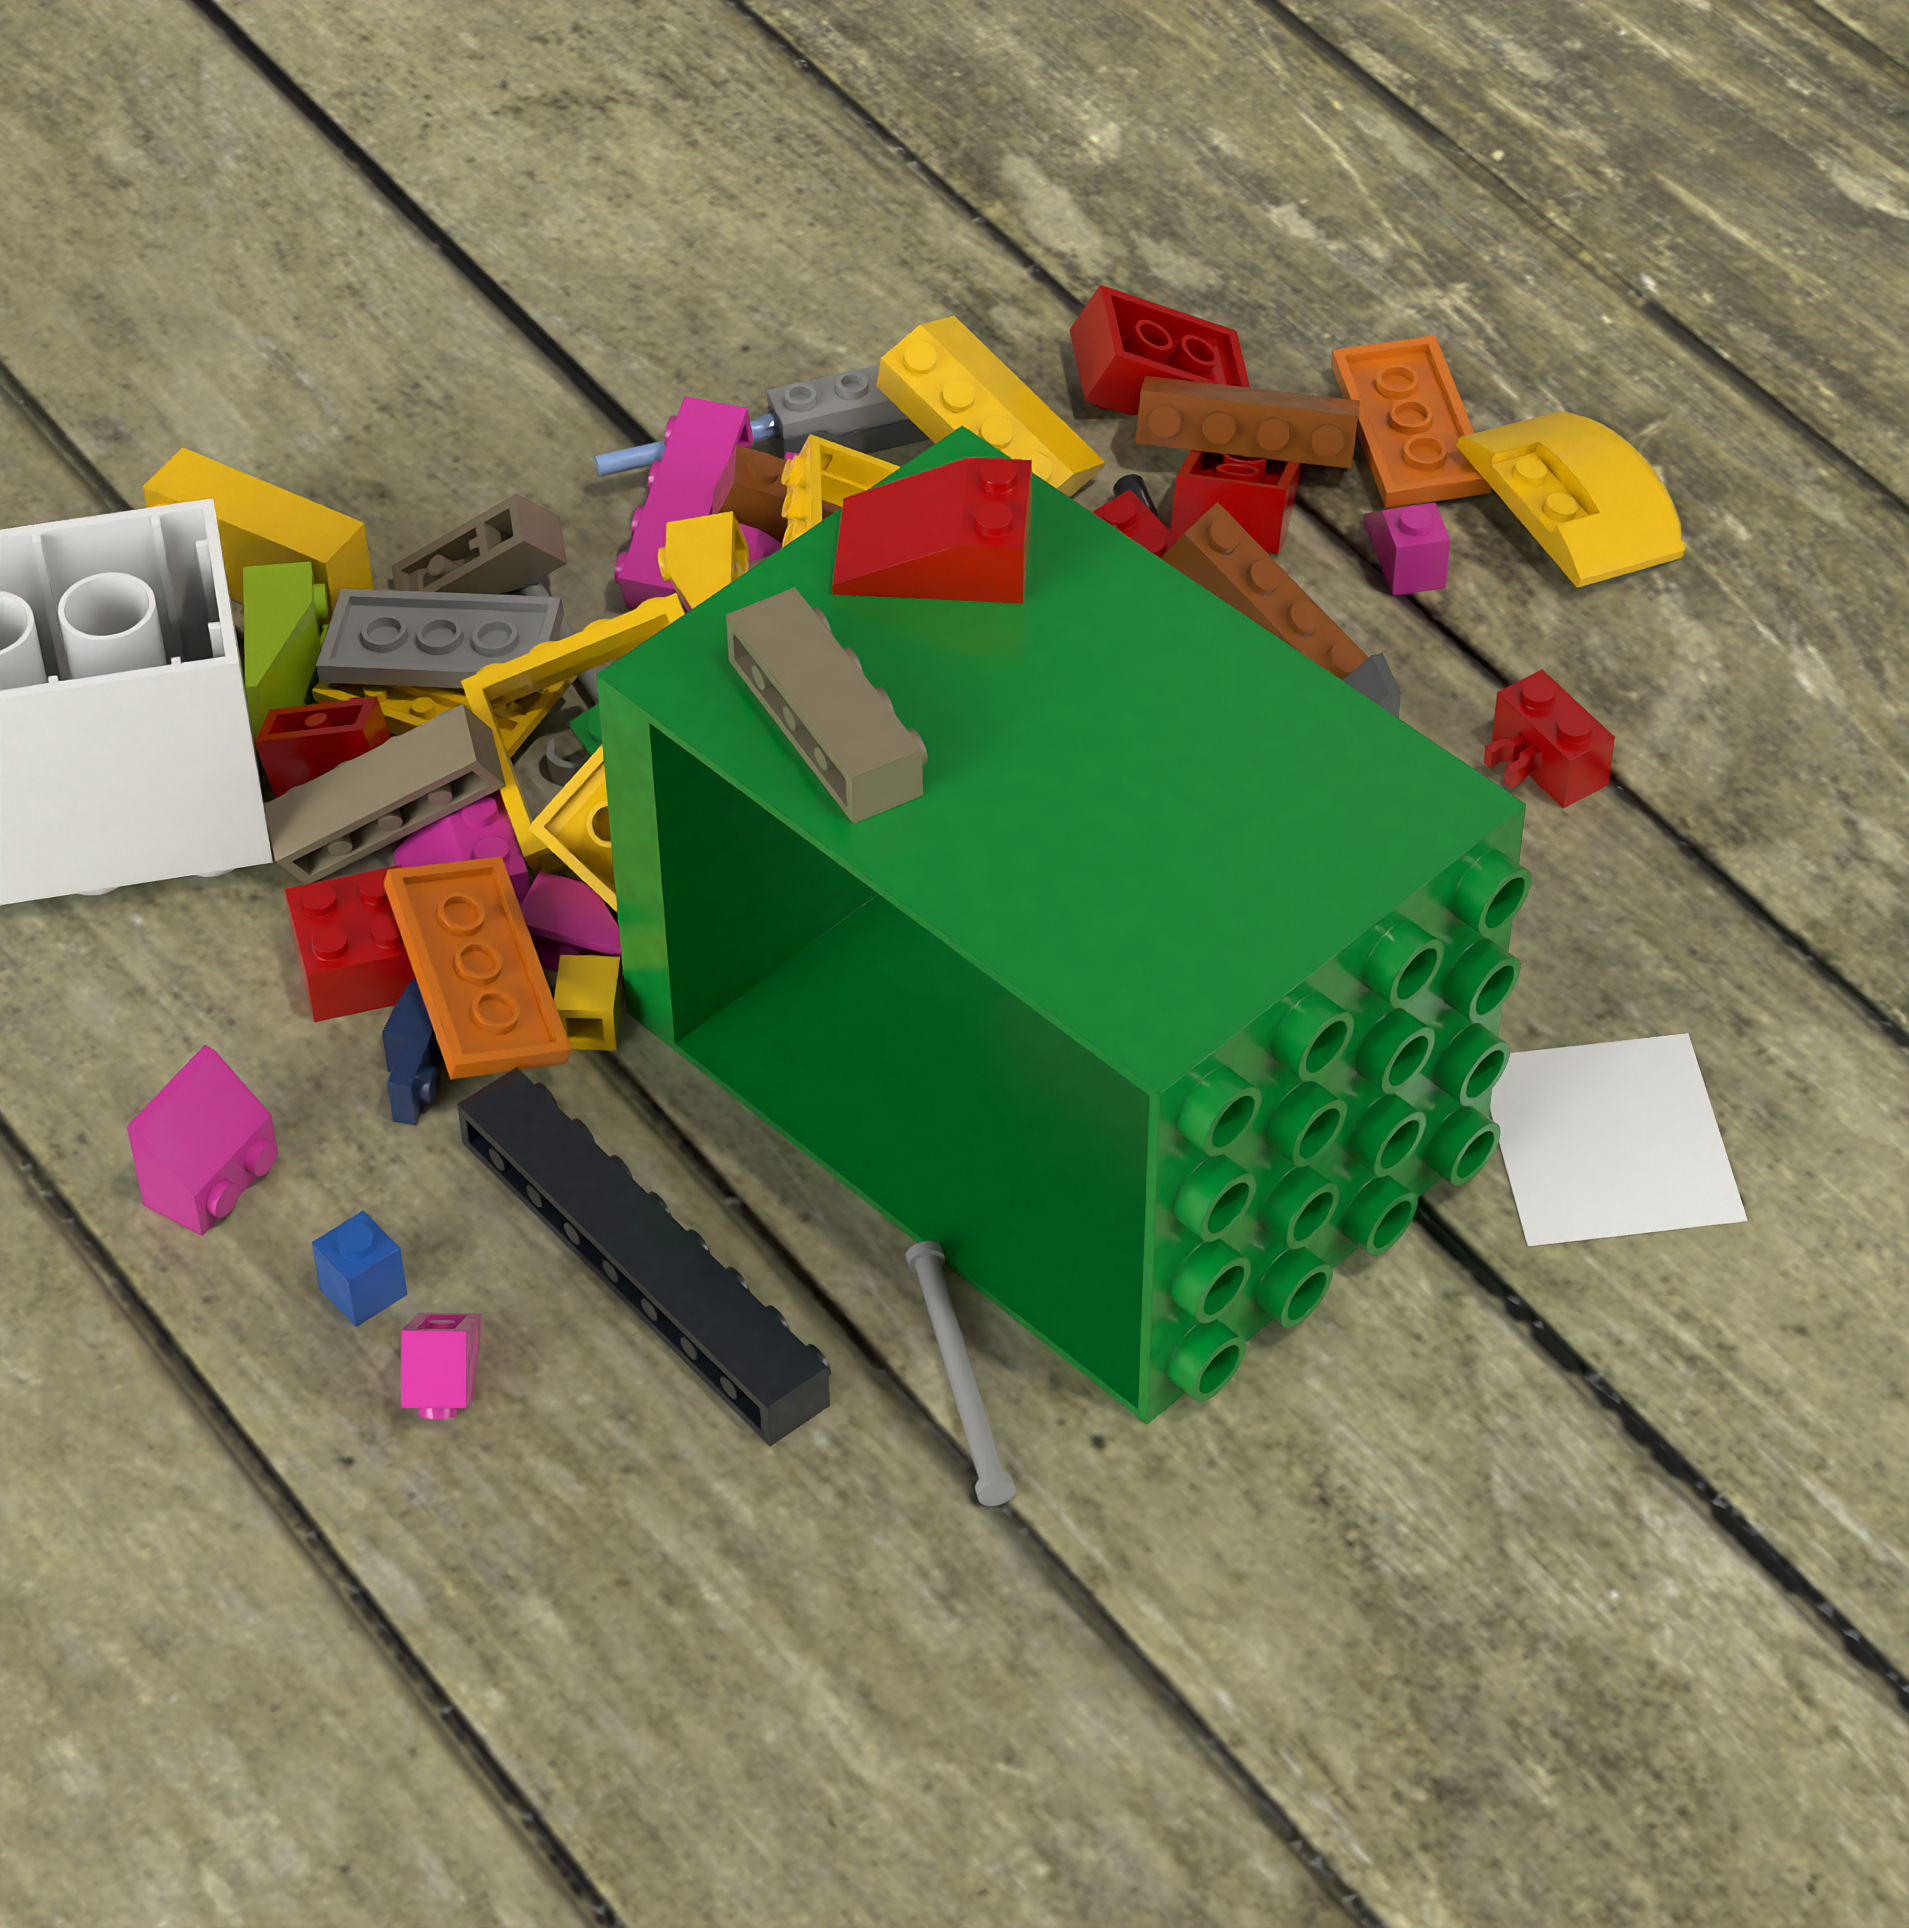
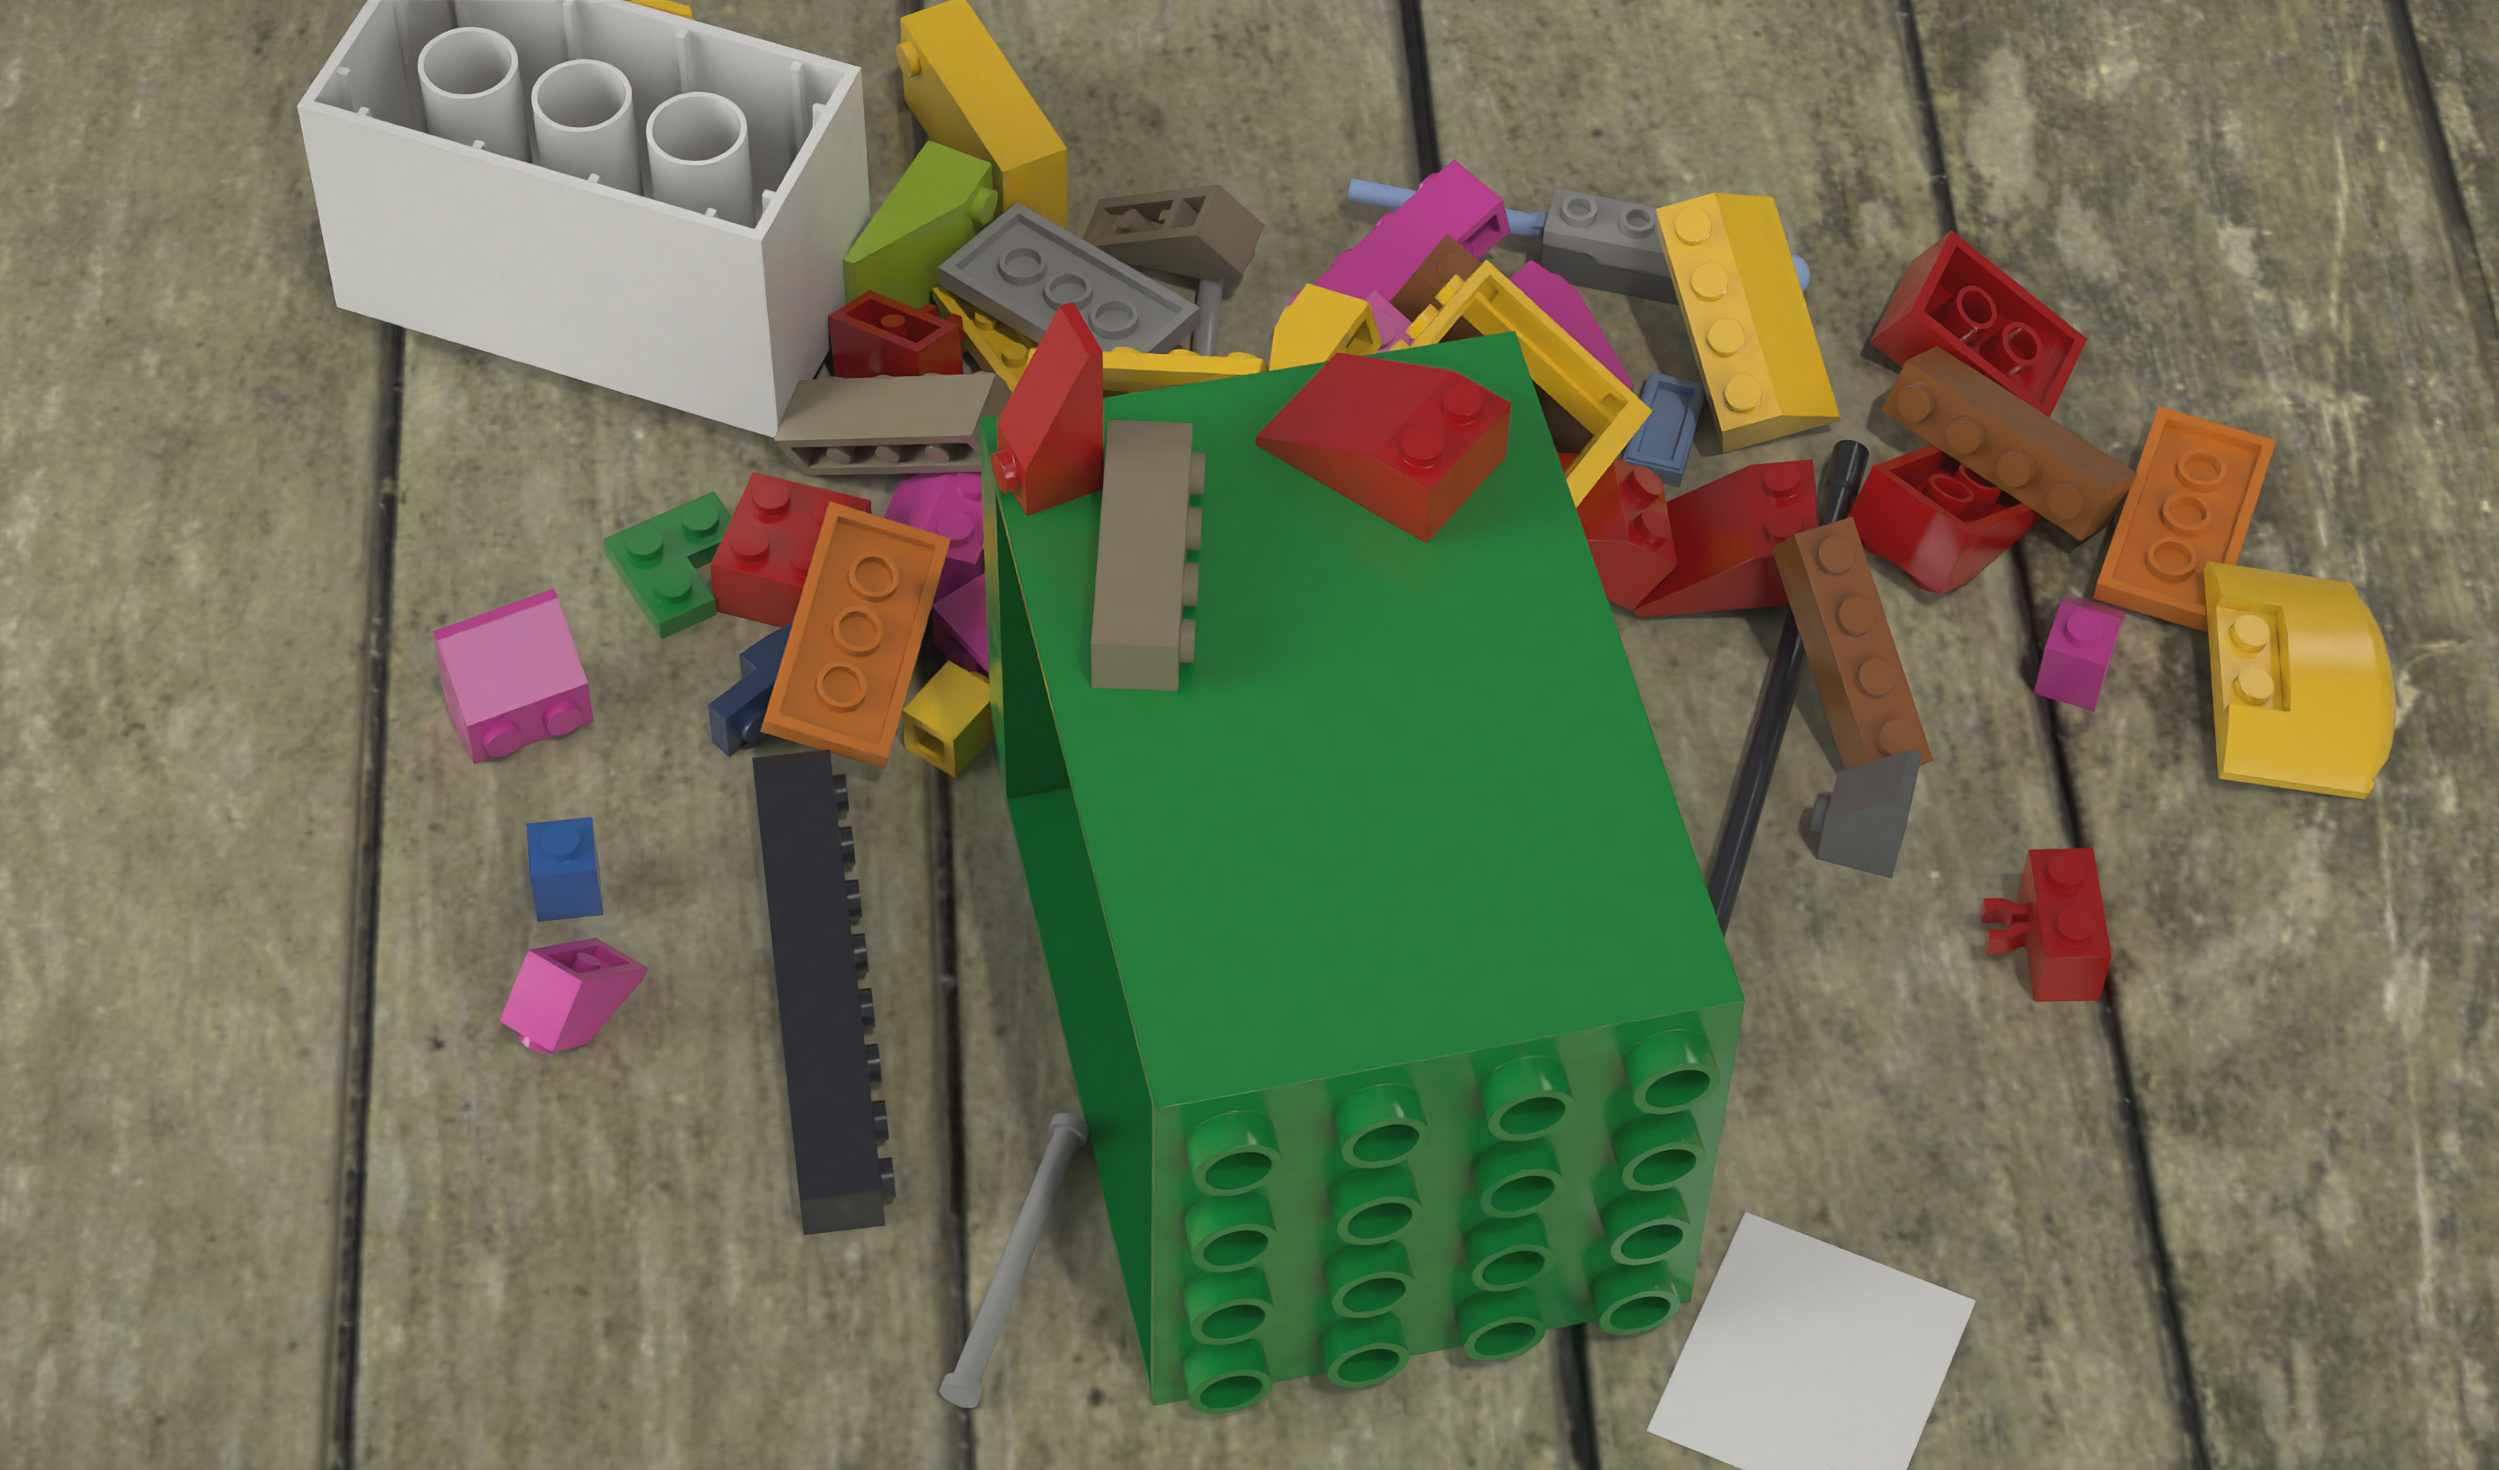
camera: 30 degrees right, 5 degrees up
none -> green plate [603,491,732,639]
none -> red slope [990,302,1104,516]

